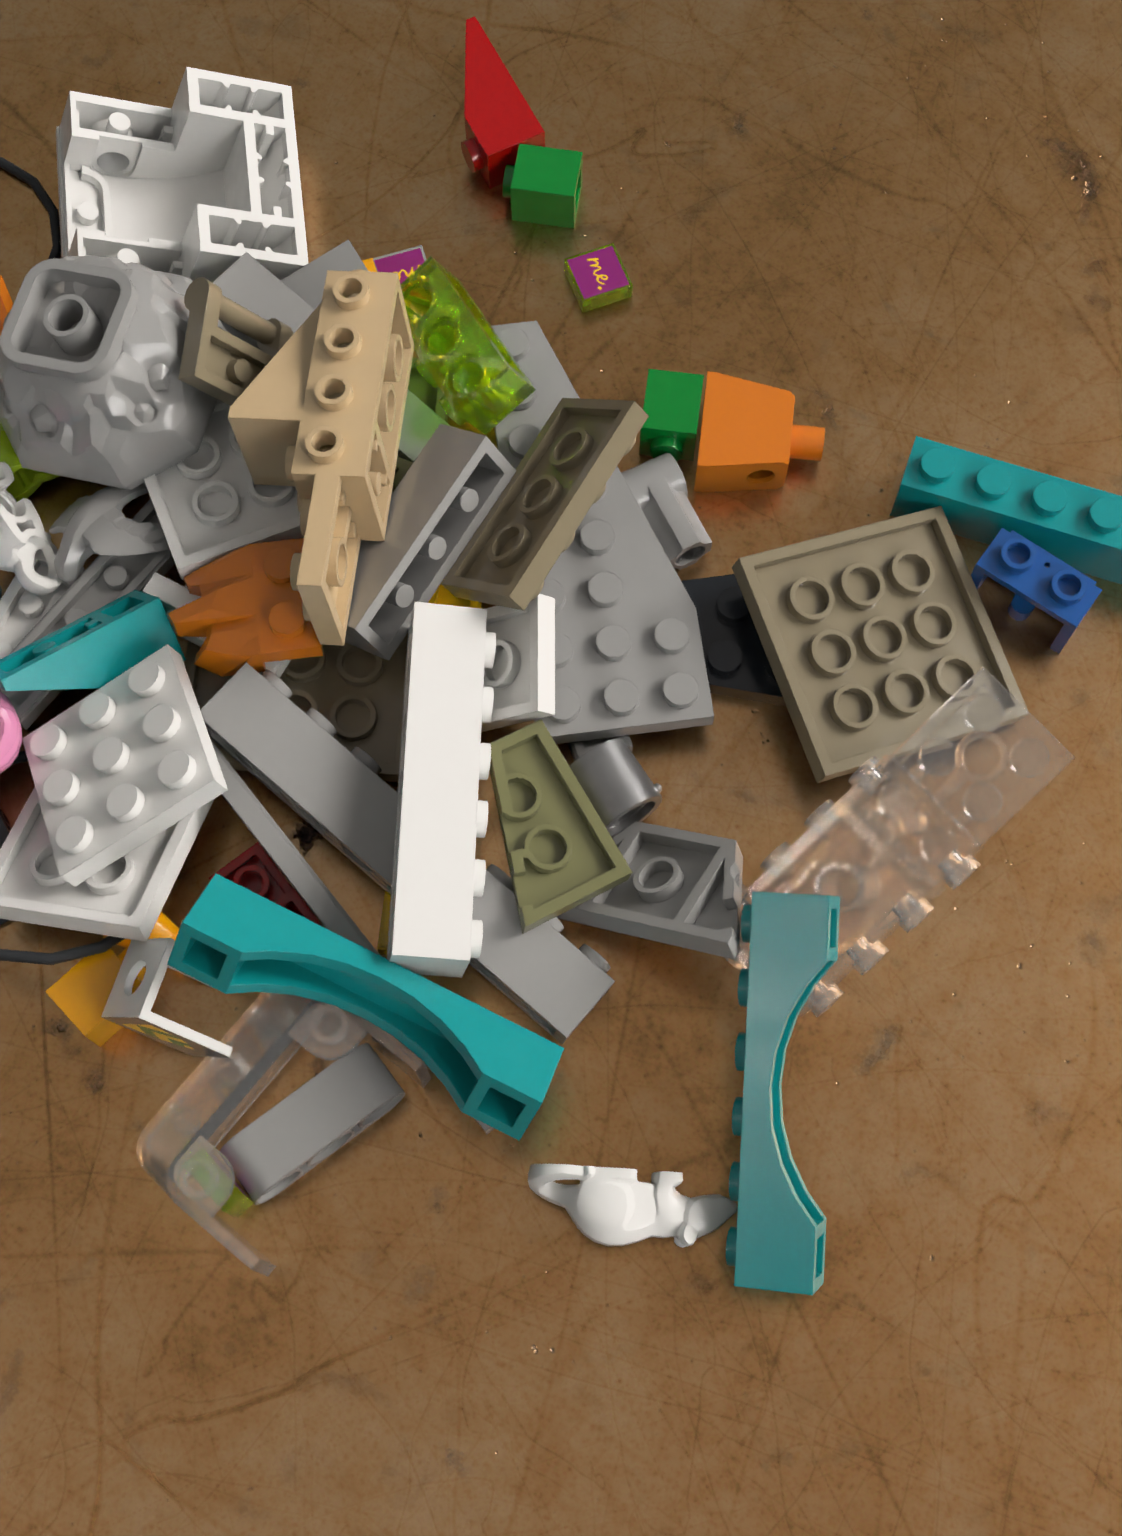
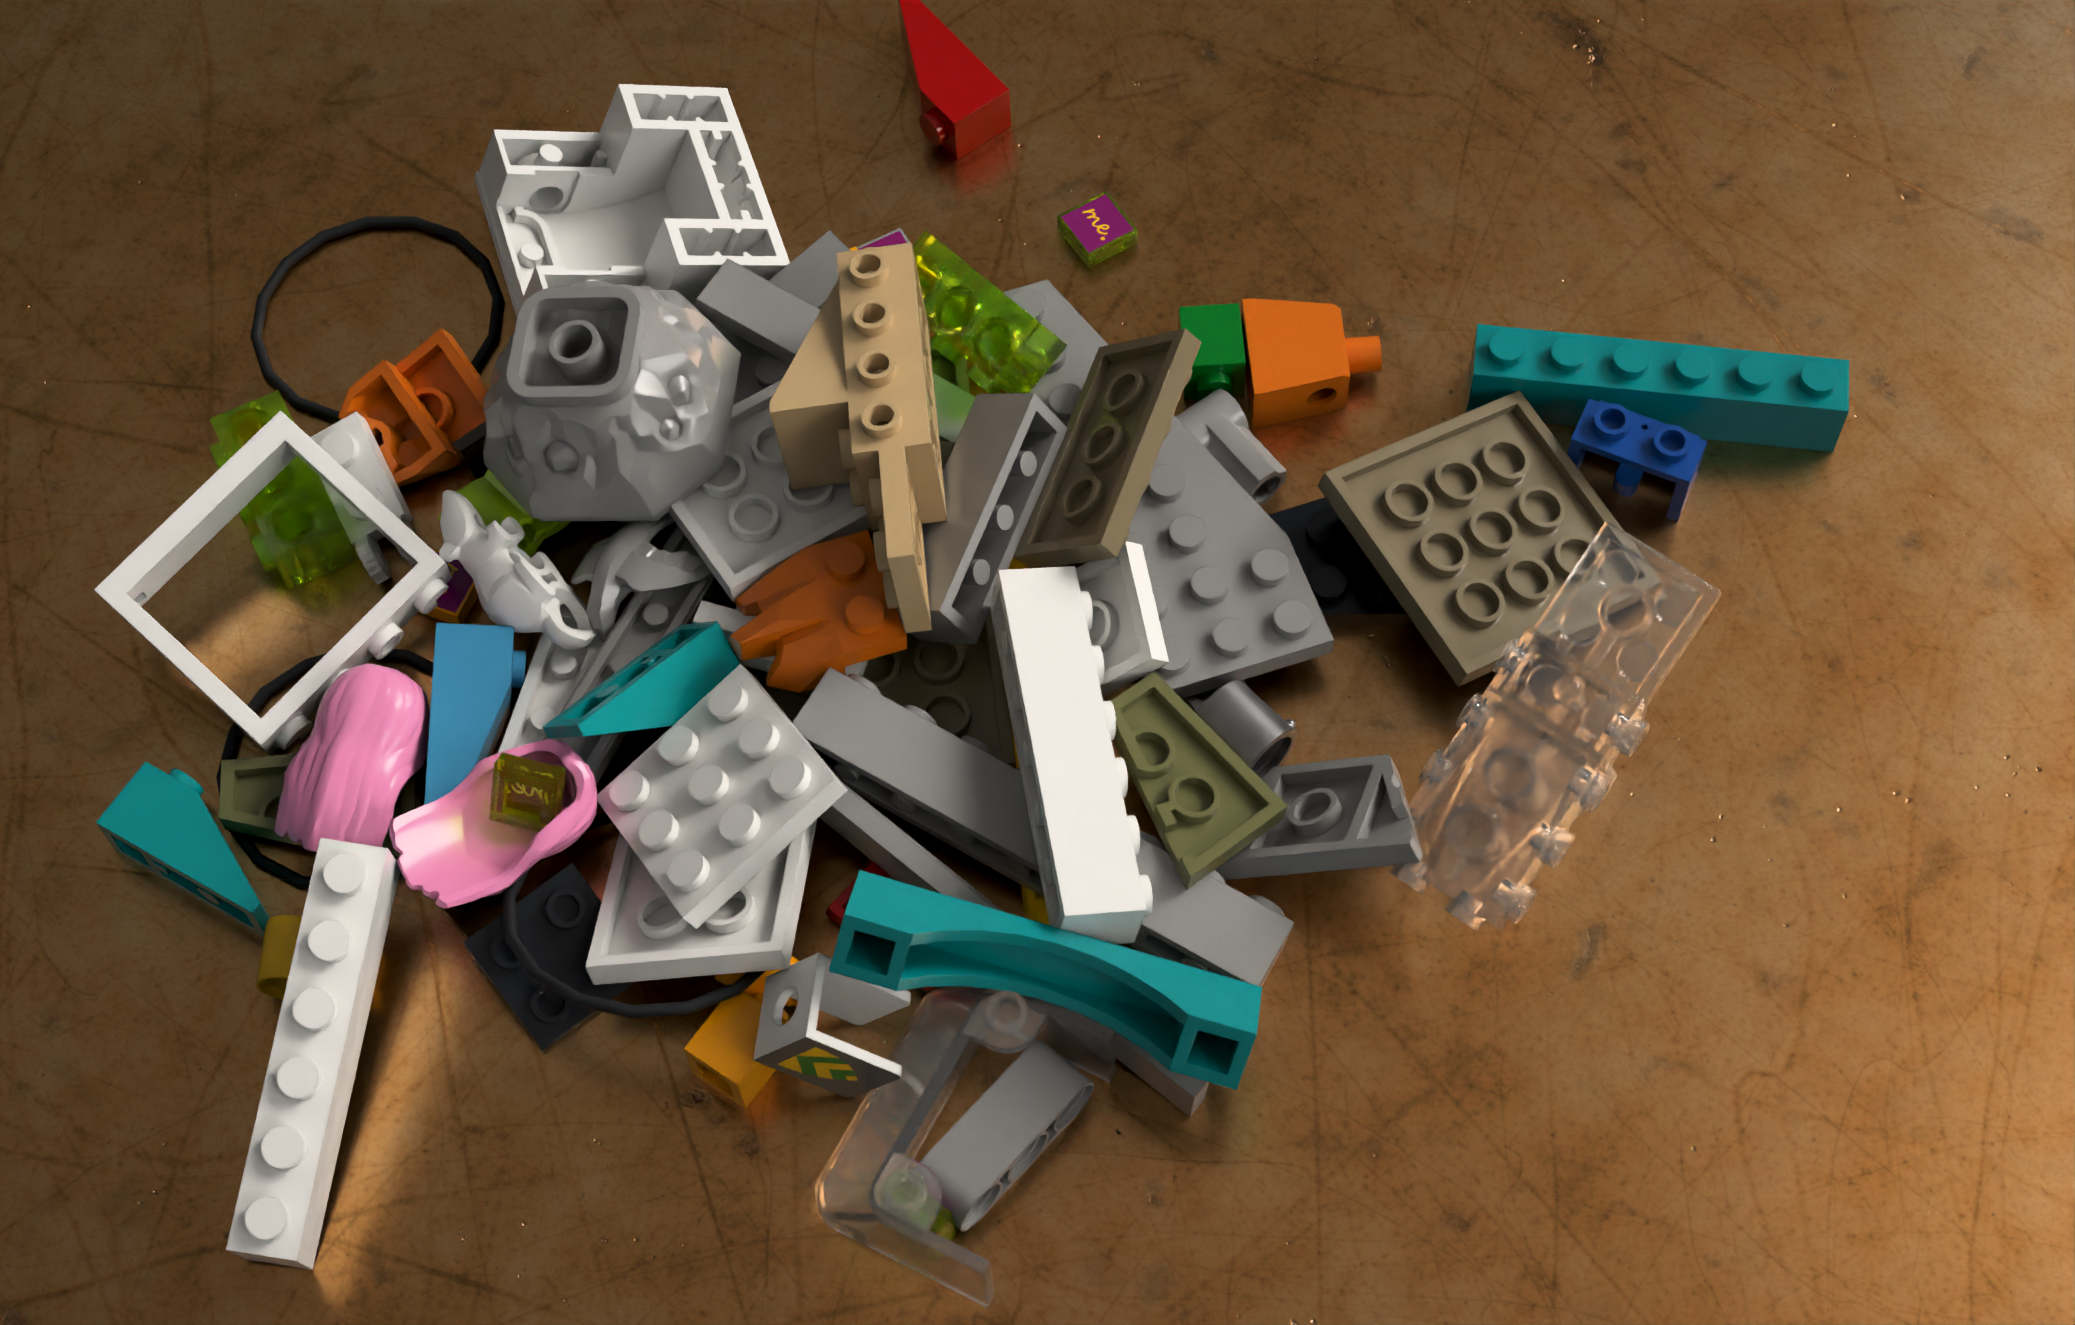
camera: 10 degrees left, 10 degrees down
dark tan plate [178,277,293,406] -> none
green brick [503,143,583,229] -> none
white animal [528,1164,738,1248] -> none
teal arch [726,892,840,1295] -> none

